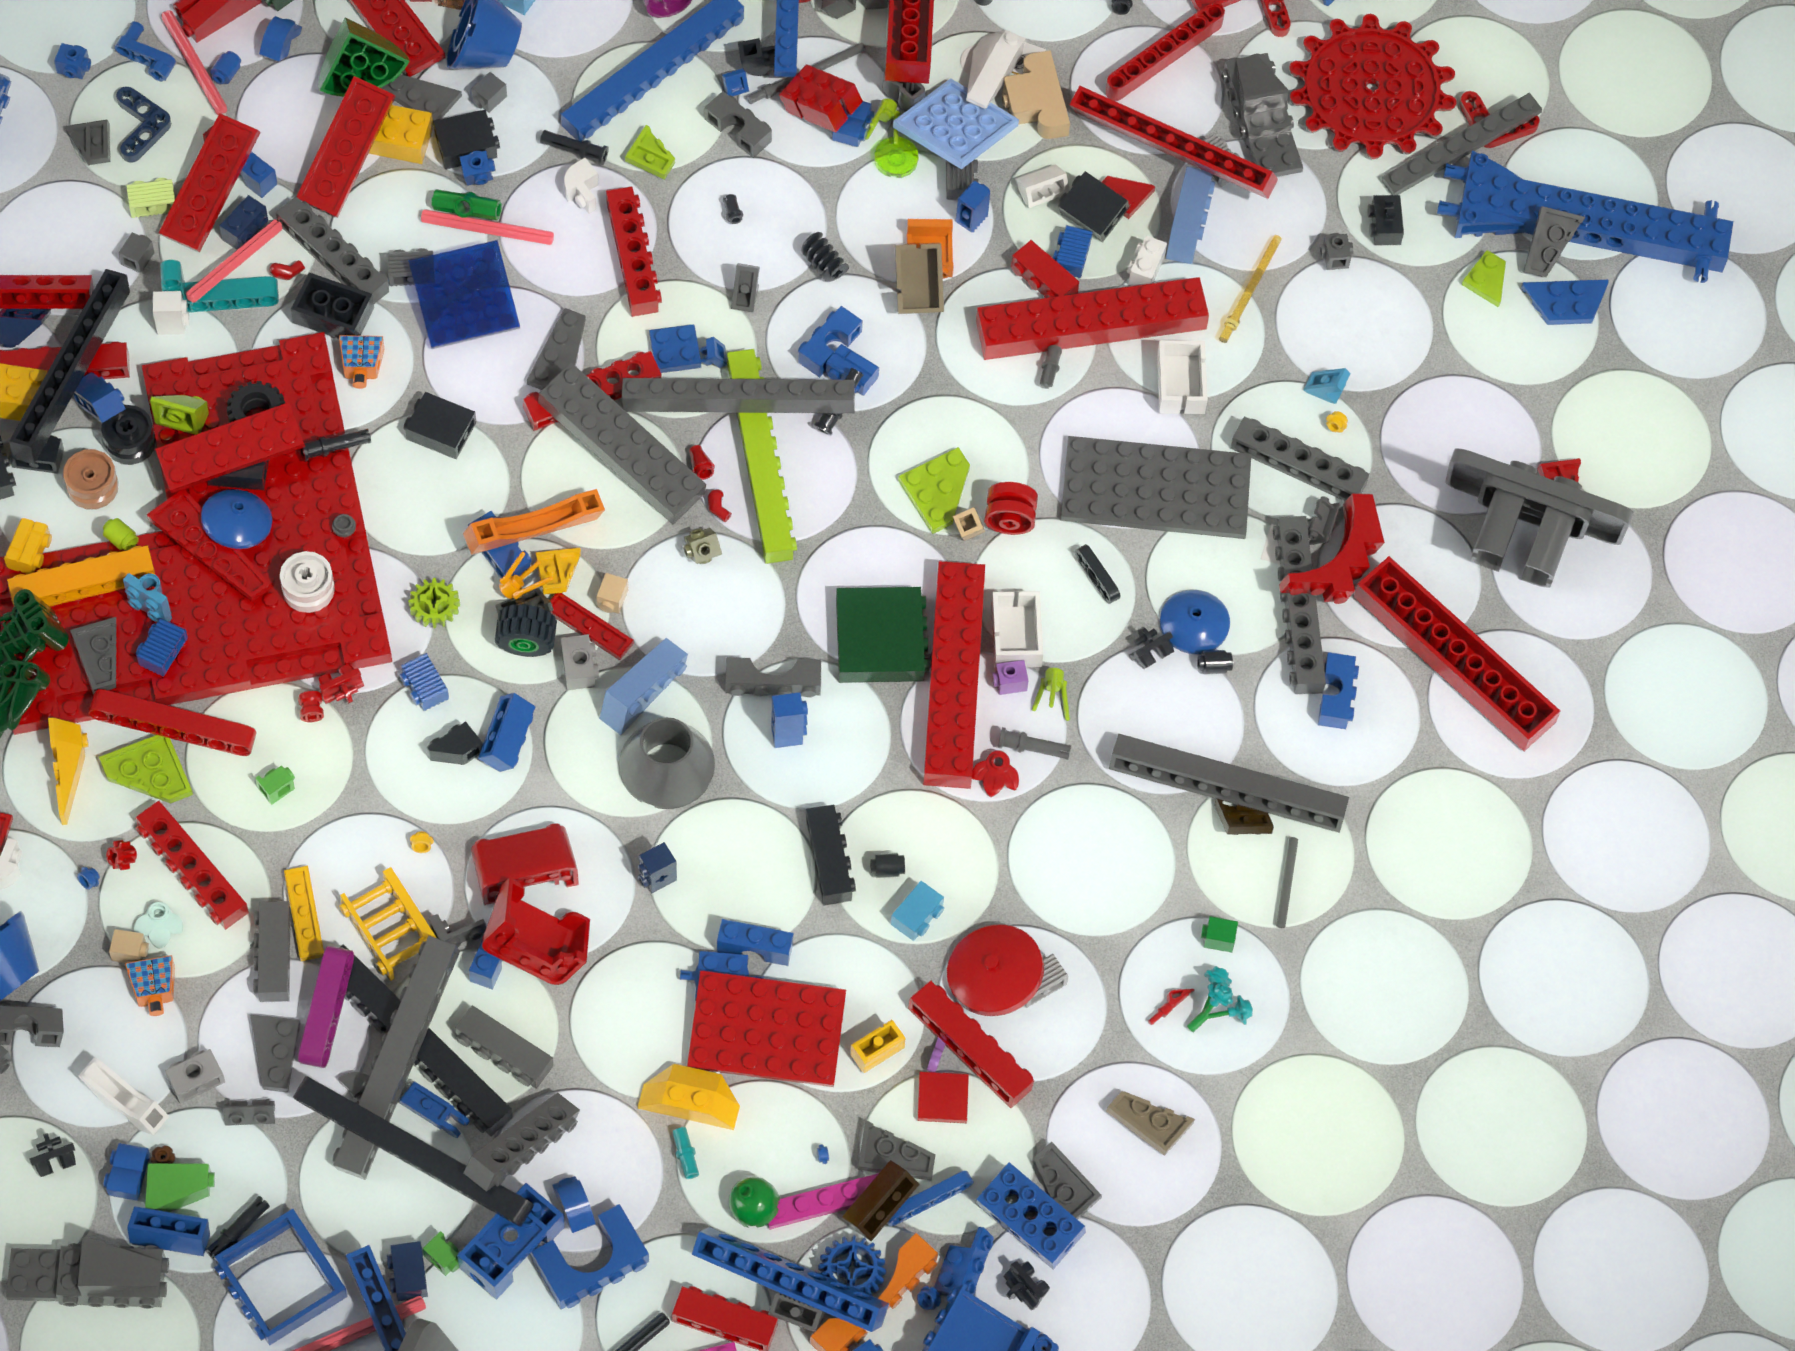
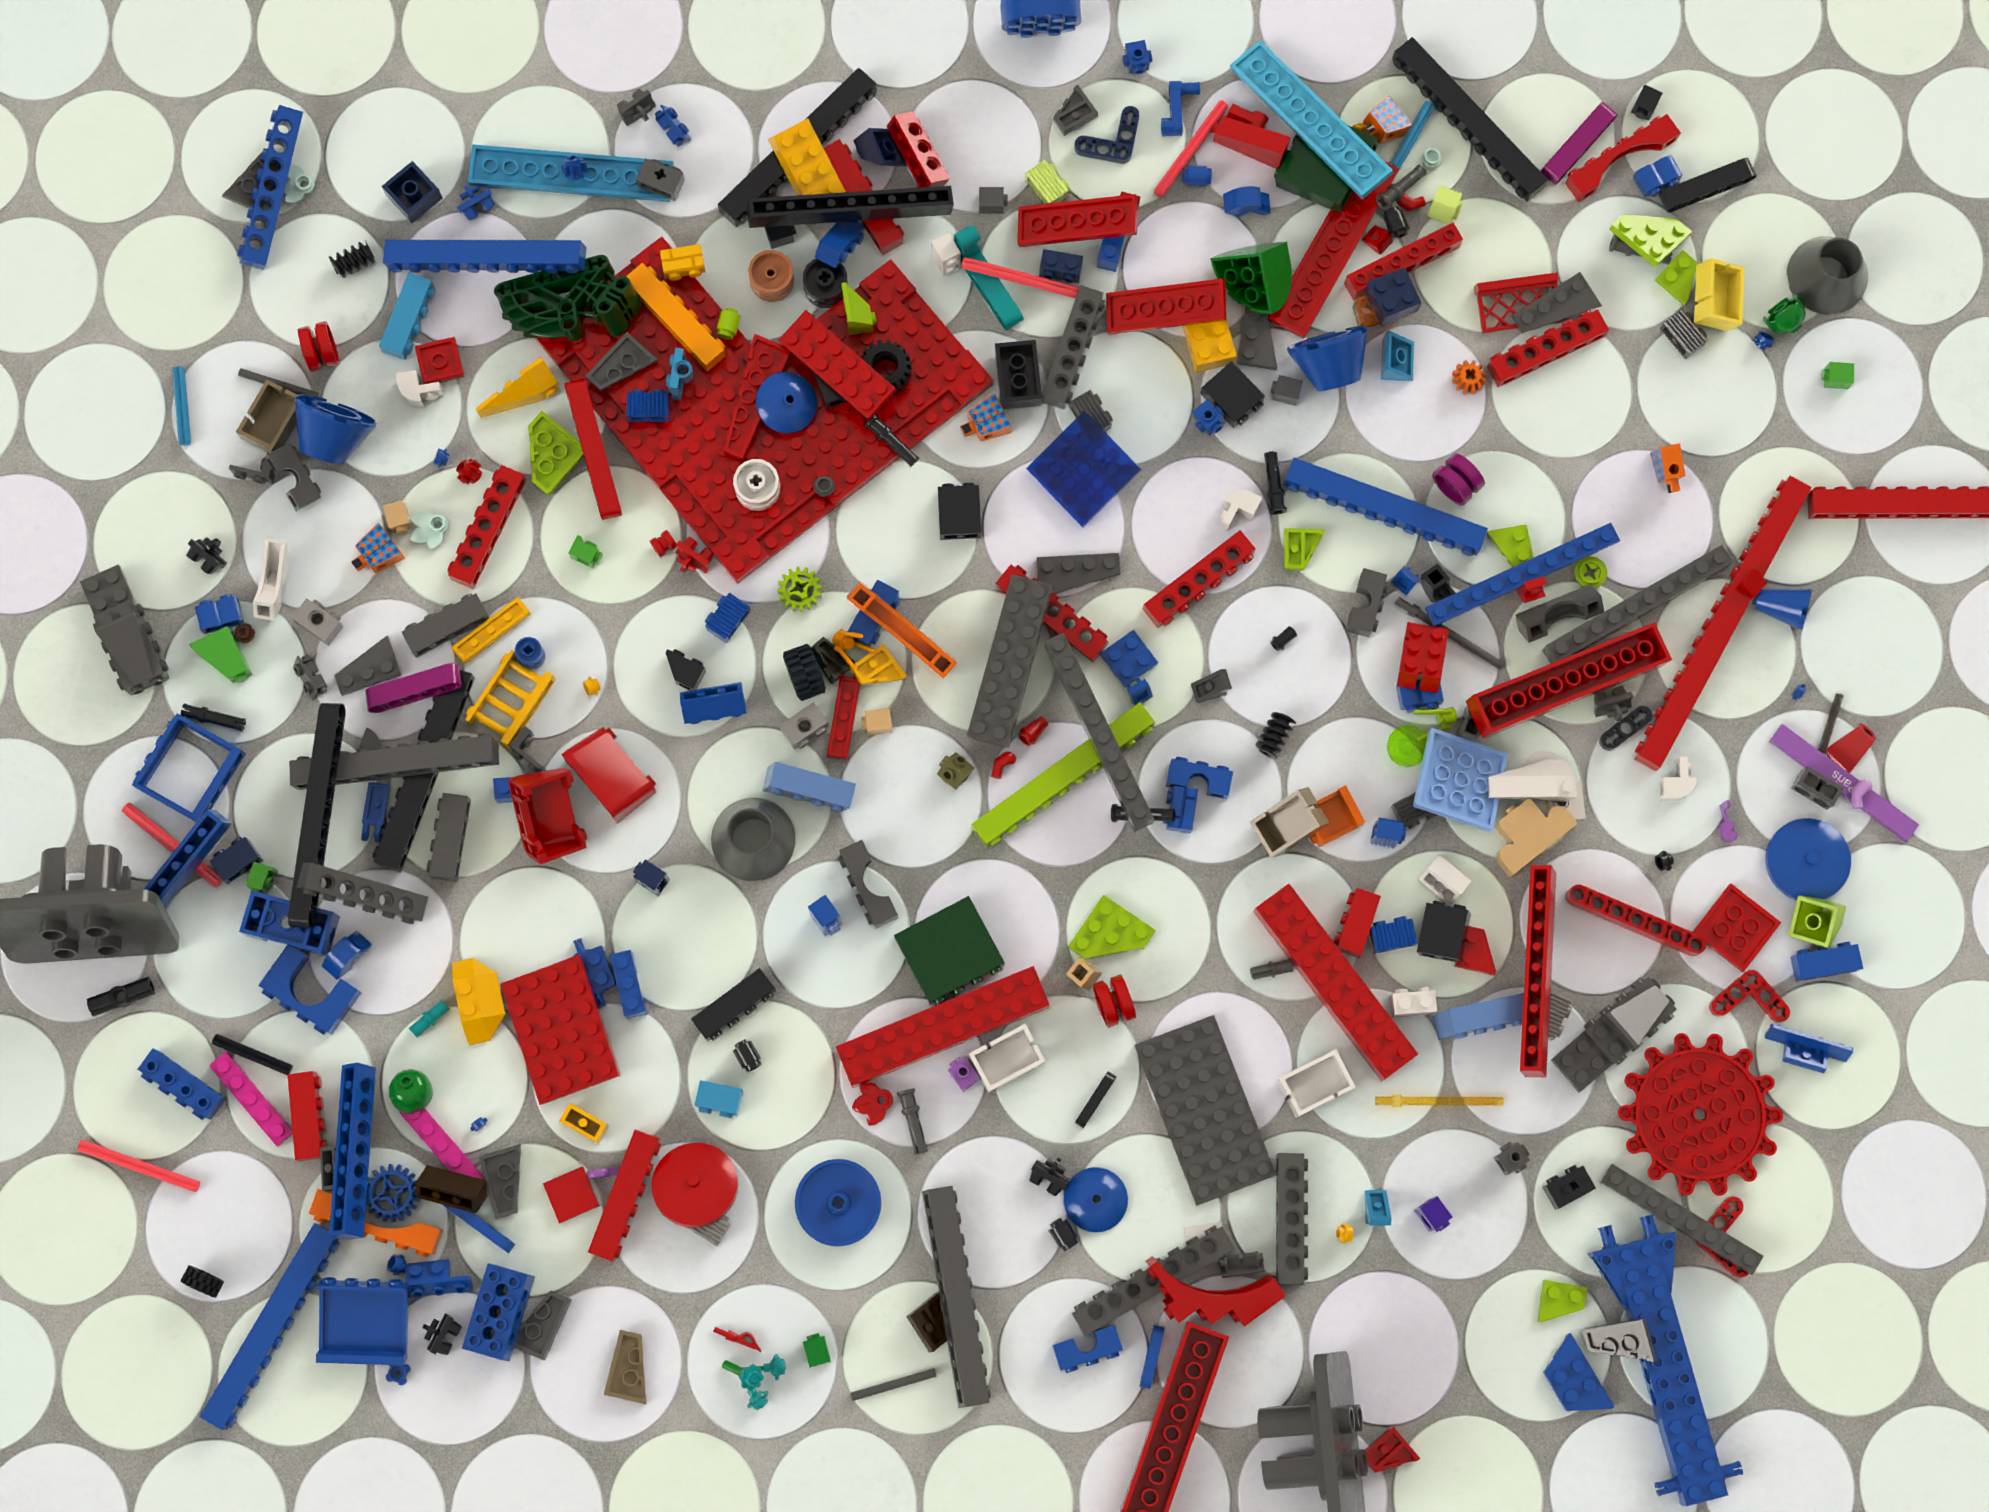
camera: 65 degrees right, 15 degrees up
blue brick [127,1206,210,1257] -> none
red arm [269,260,305,280] -> none
coral axle [421,209,554,245] -> none
green piece [431,189,502,220] -> none
lime plant [1032,668,1070,721] -> none
none -> blue wheel [515,637,545,670]
none -> blue dish [795,1159,881,1247]
none -> blue beam [1139,1324,1165,1389]
none -> dark purple brick [1414,1196,1453,1232]

